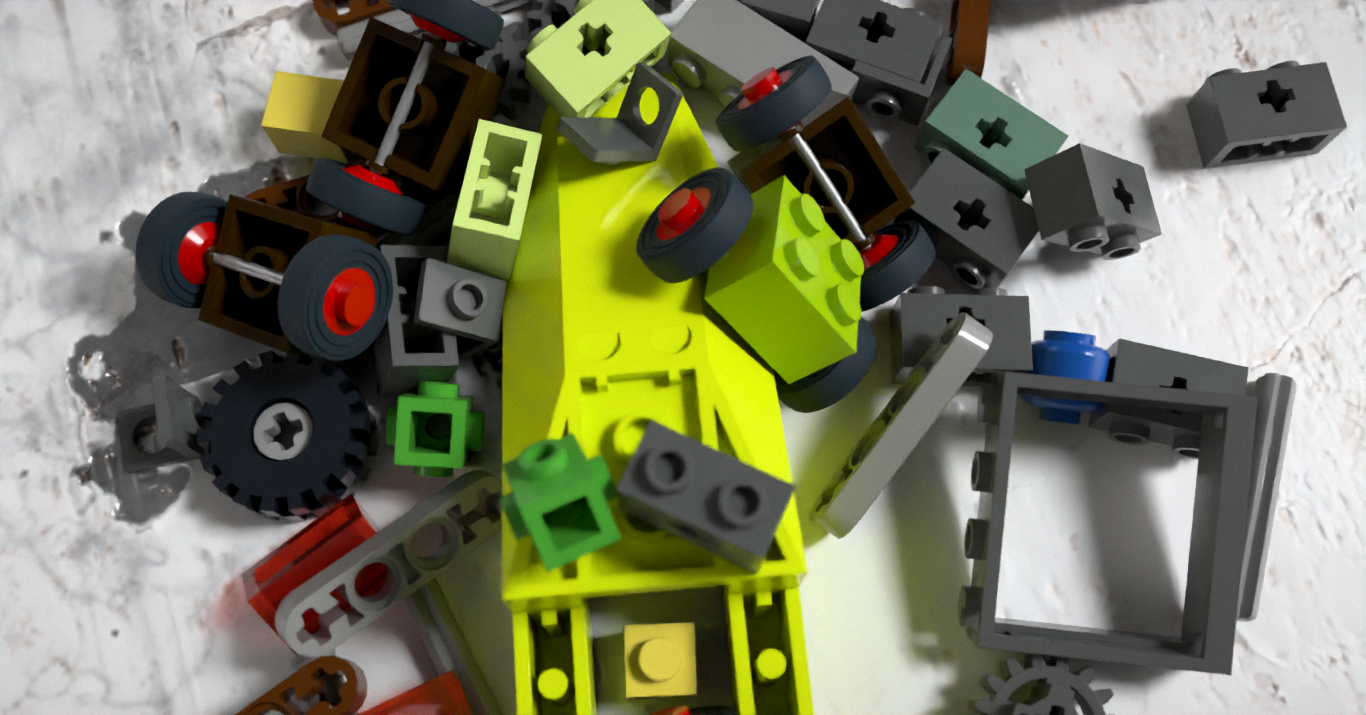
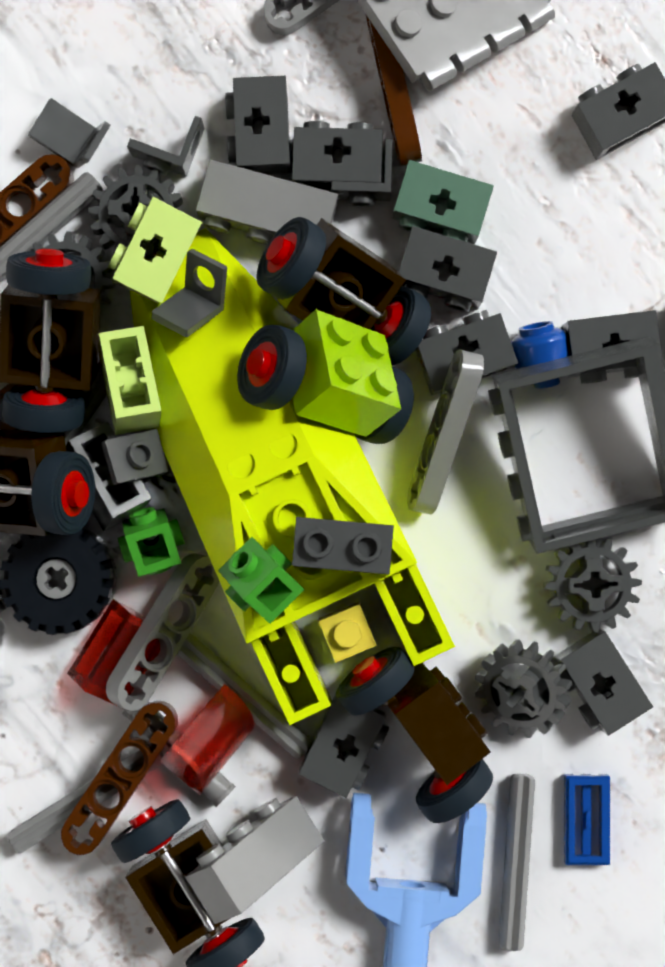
camera: 15 degrees left, 15 degrees up
dark grey brick [1024,143,1162,260] -> none

